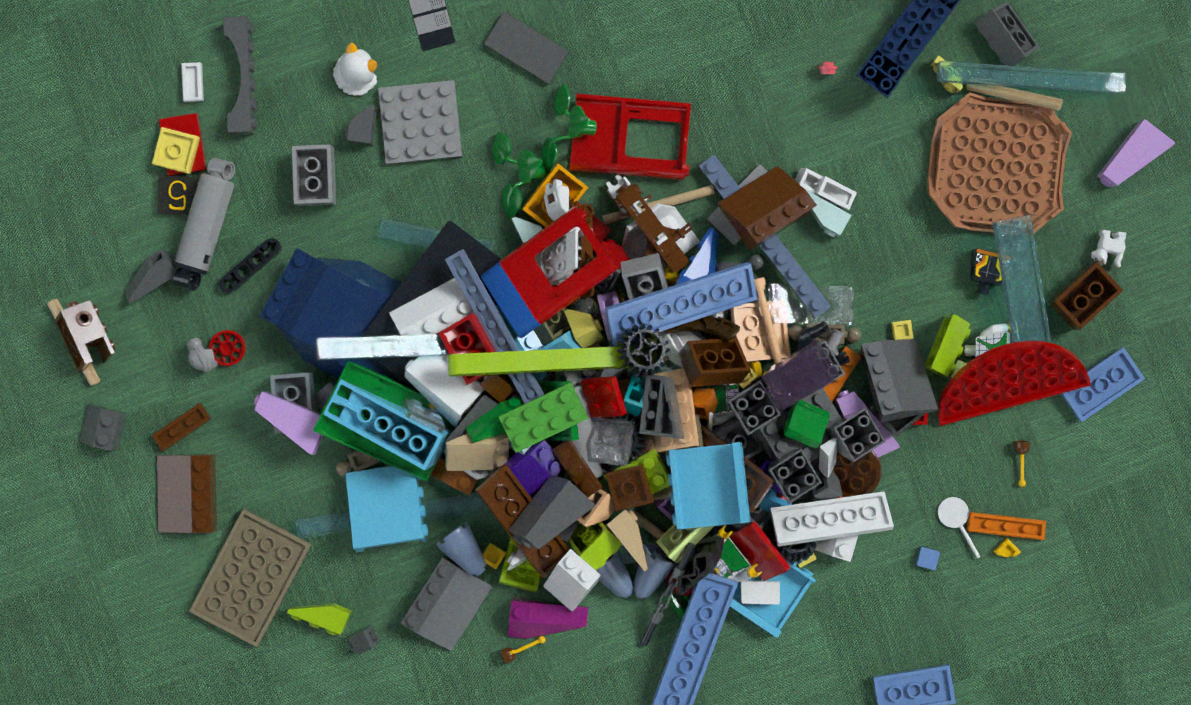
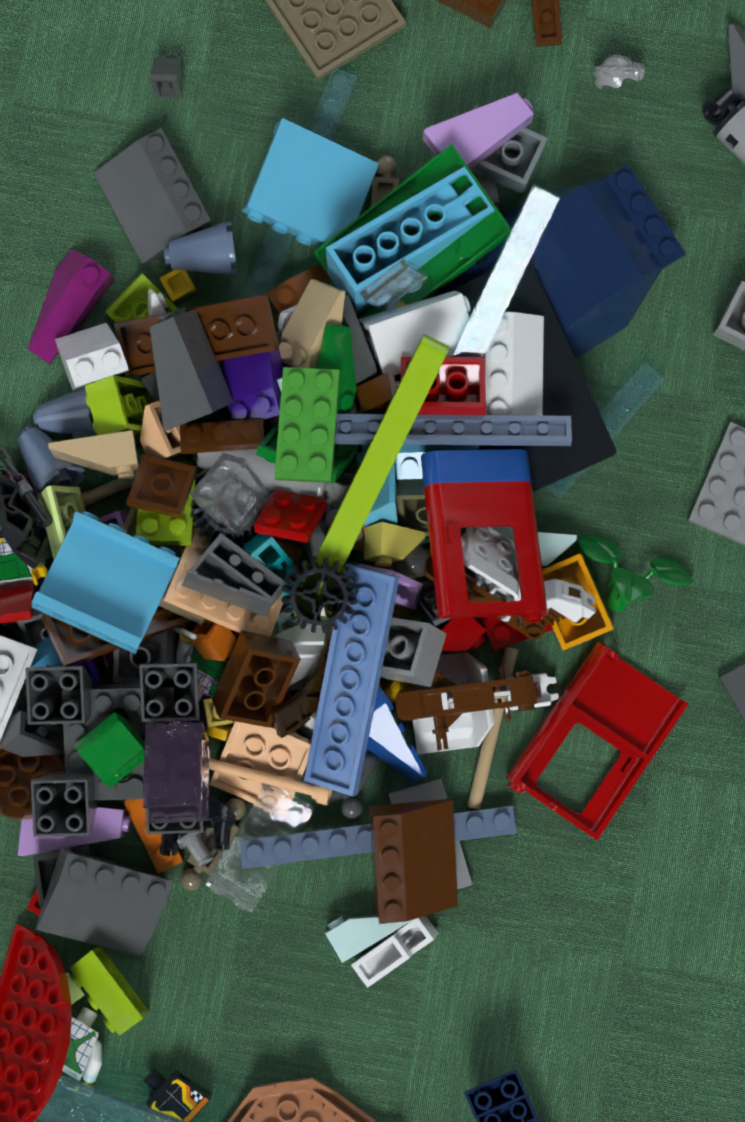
camera: 120 degrees right, 5 degrees down
red wheel [209,330,246,366] -> none
black beam [219,238,282,293] -> none
lime slope [287,603,352,636] -> none
hinge [500,636,546,664] -> none
green plant [542,83,597,172] -> none
coral plate [818,62,838,74] -> none
white slope [819,437,837,478] -> none
light yellow tile [891,320,913,340] -> none

